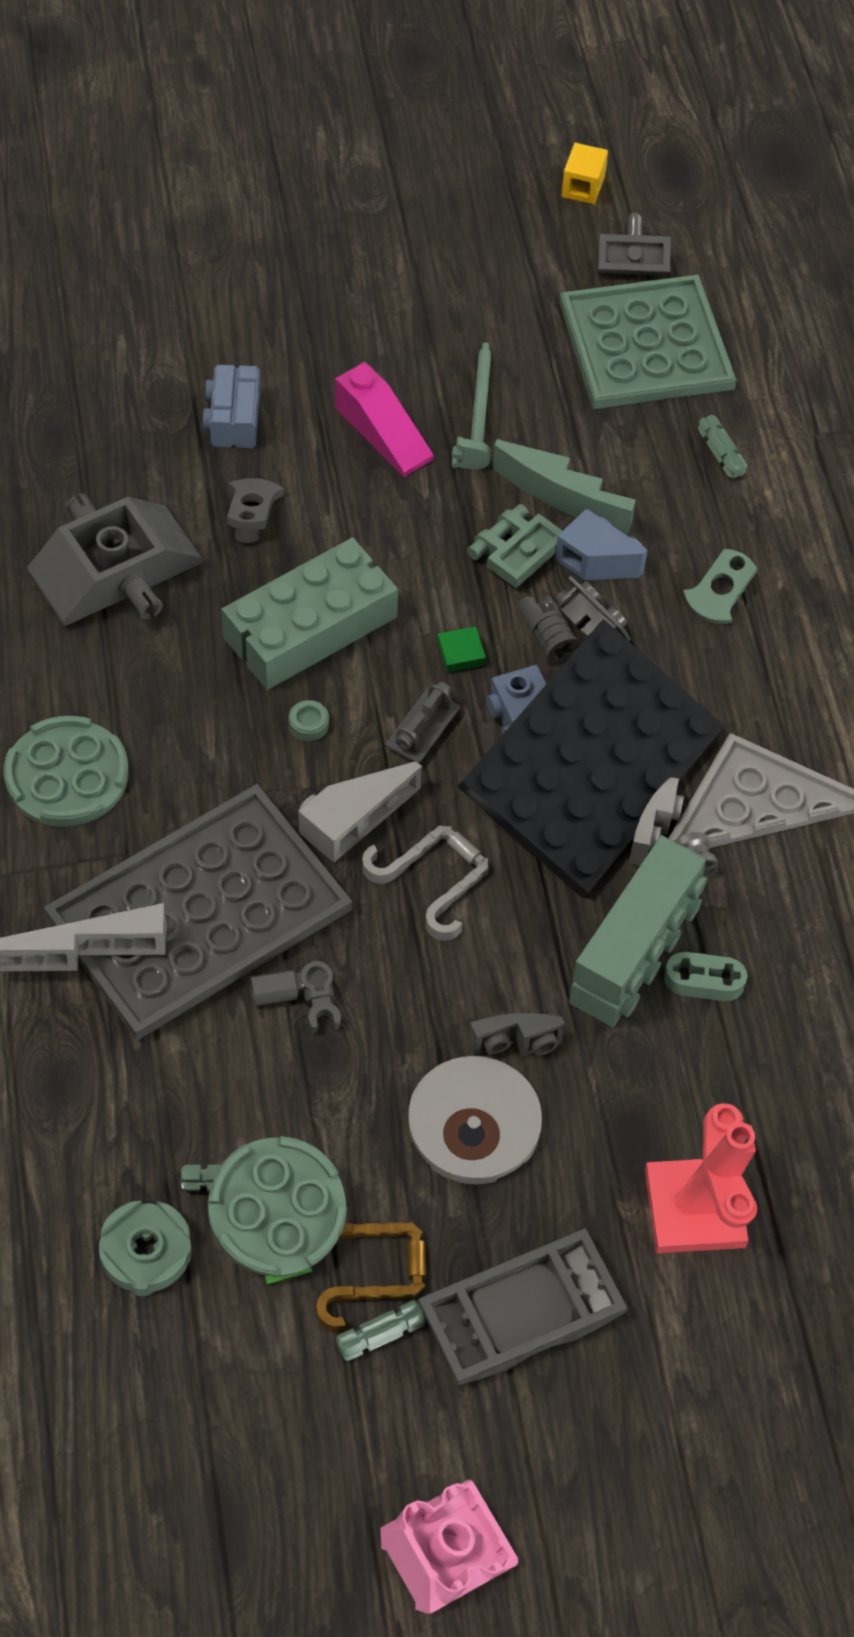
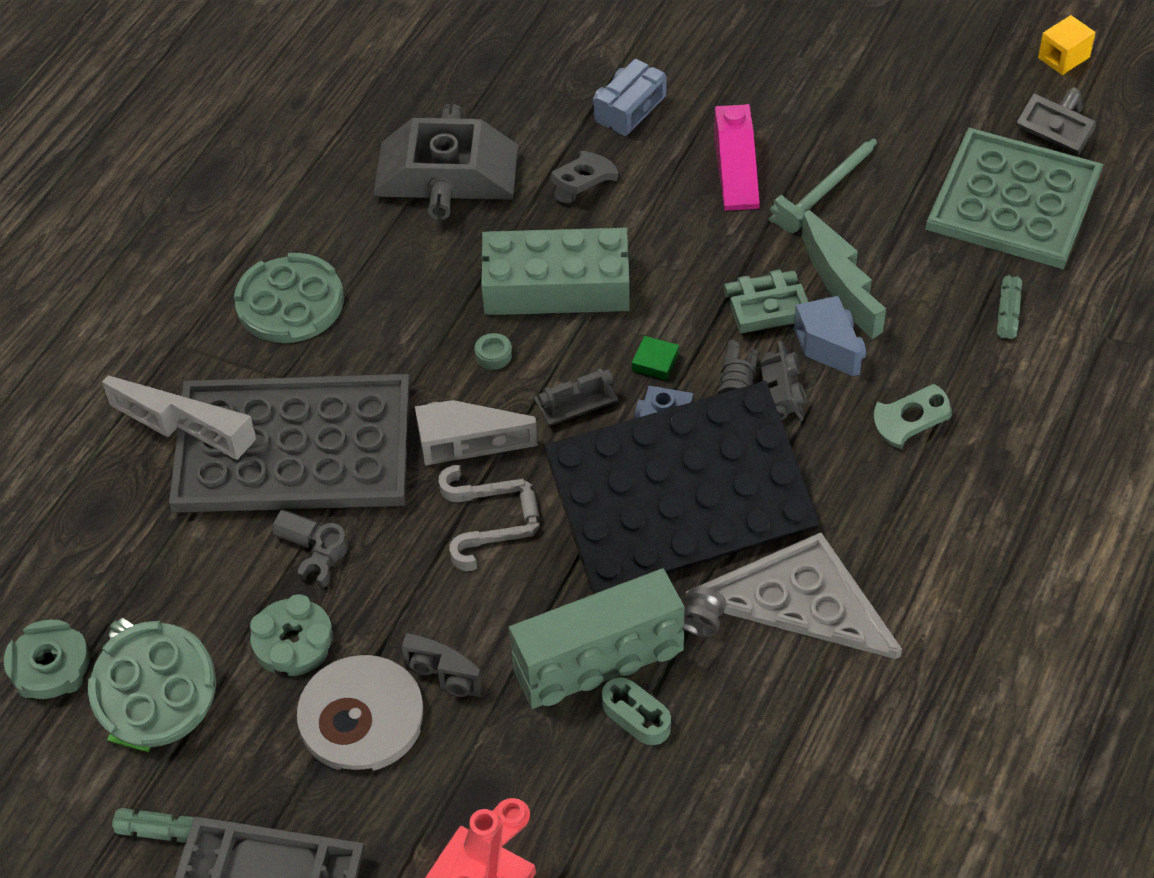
camera: 40 degrees right, 5 degrees down
pearl gold piece [316,1222,426,1333] -> none
light grey slope [629,777,684,865] -> none
none -> sand green plate [250,594,333,676]

